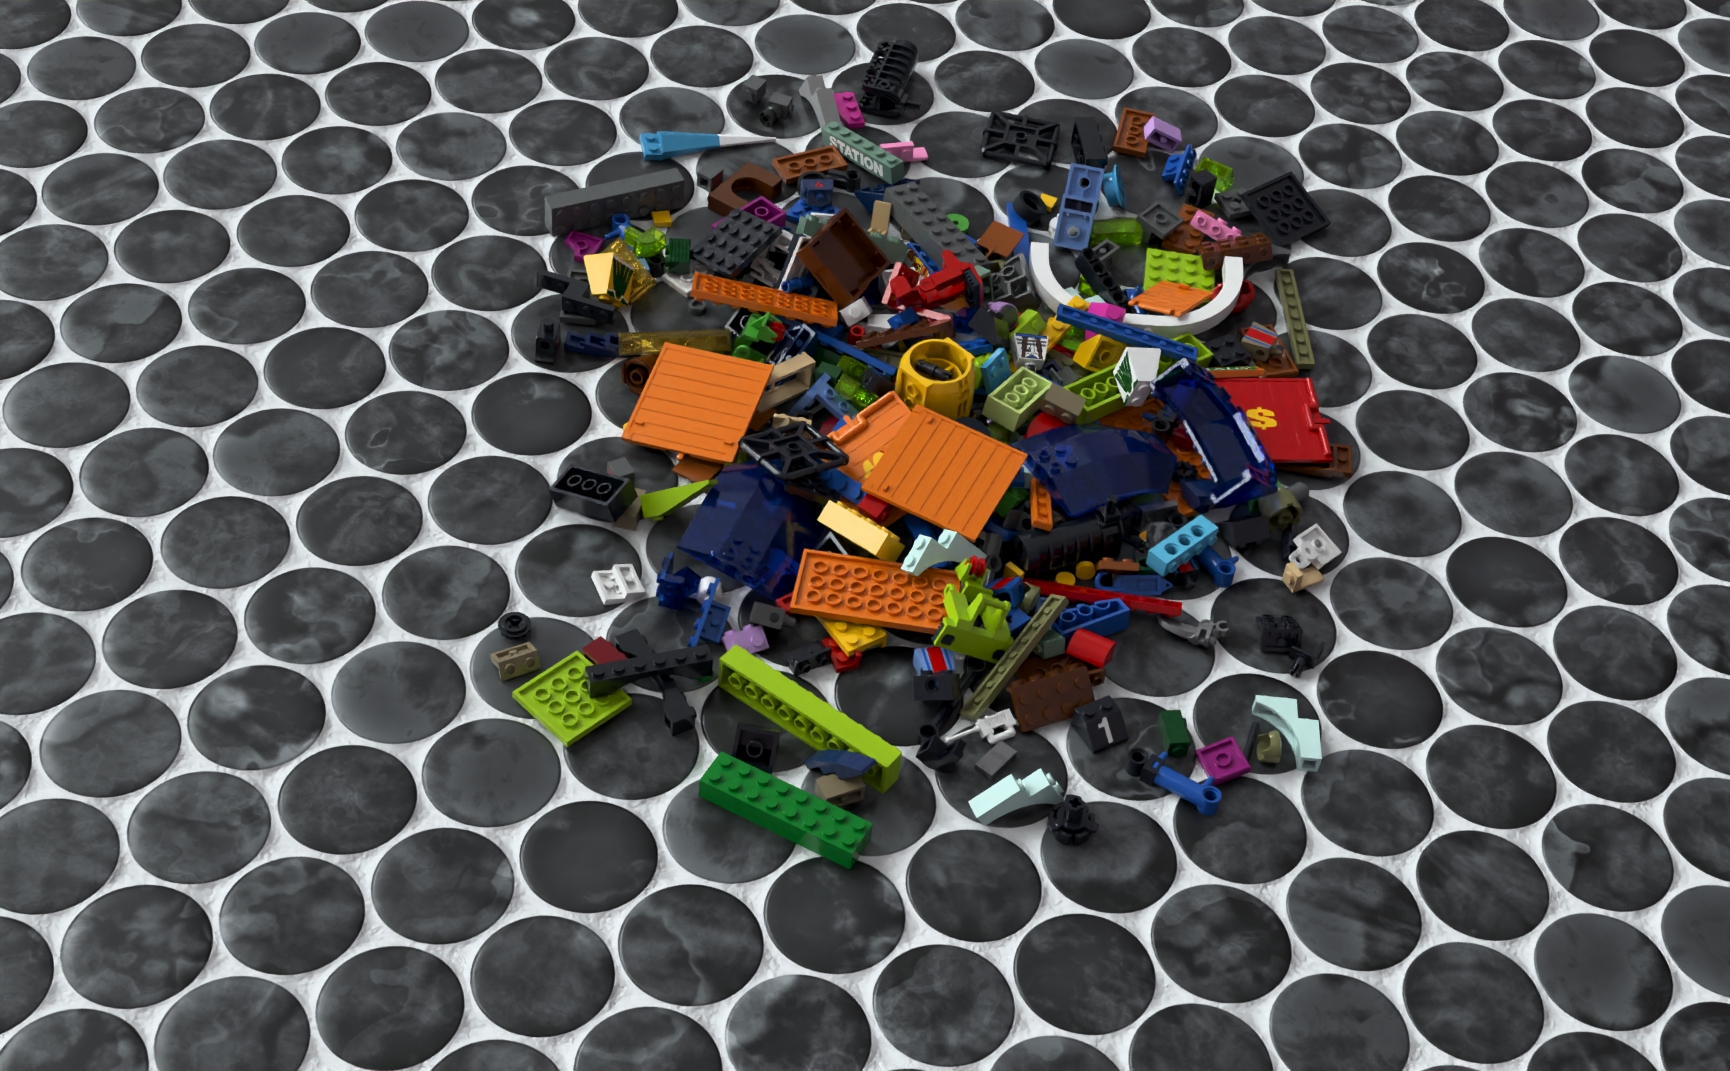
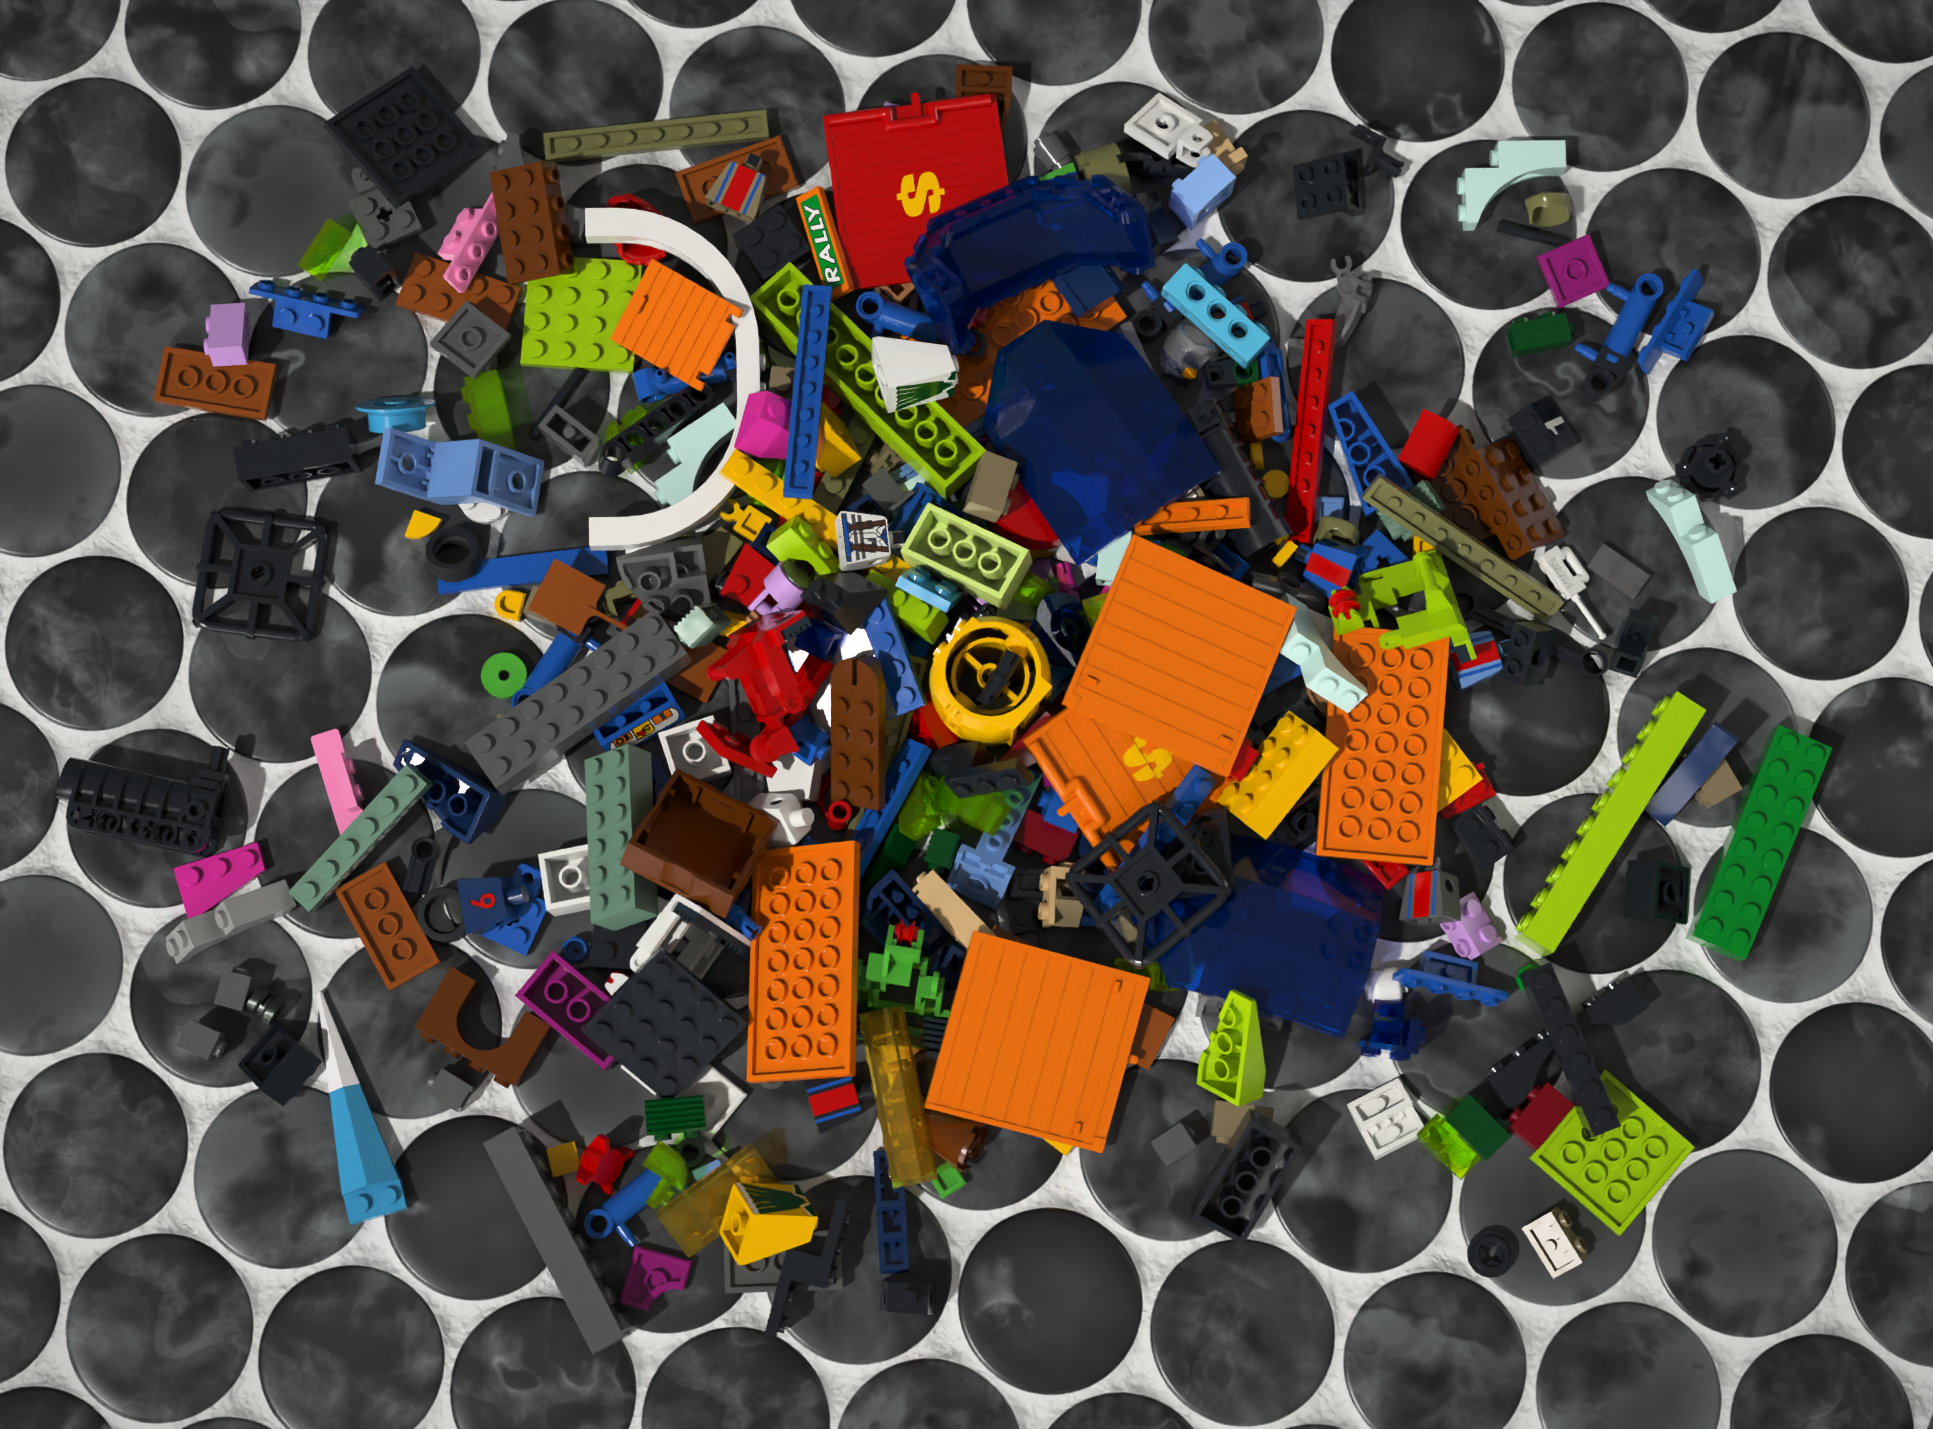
camera: 90 degrees left, 35 degrees up
tan bracket [868,200,892,236] -> none
black gear [1167,460,1198,483] -> none
none -> black slope [238,1021,322,1107]
none -> black bar [527,367,585,442]
none -> red piece [576,1134,635,1195]
none -> torso [804,1076,876,1134]
none -> bright green tile [927,1162,967,1199]
none -> light blue container [1168,153,1236,231]
none -> clear neon green brick [1417,1113,1481,1180]
none -> dark green brick [1441,1094,1511,1161]
none -> blue bracket [1638,268,1715,375]

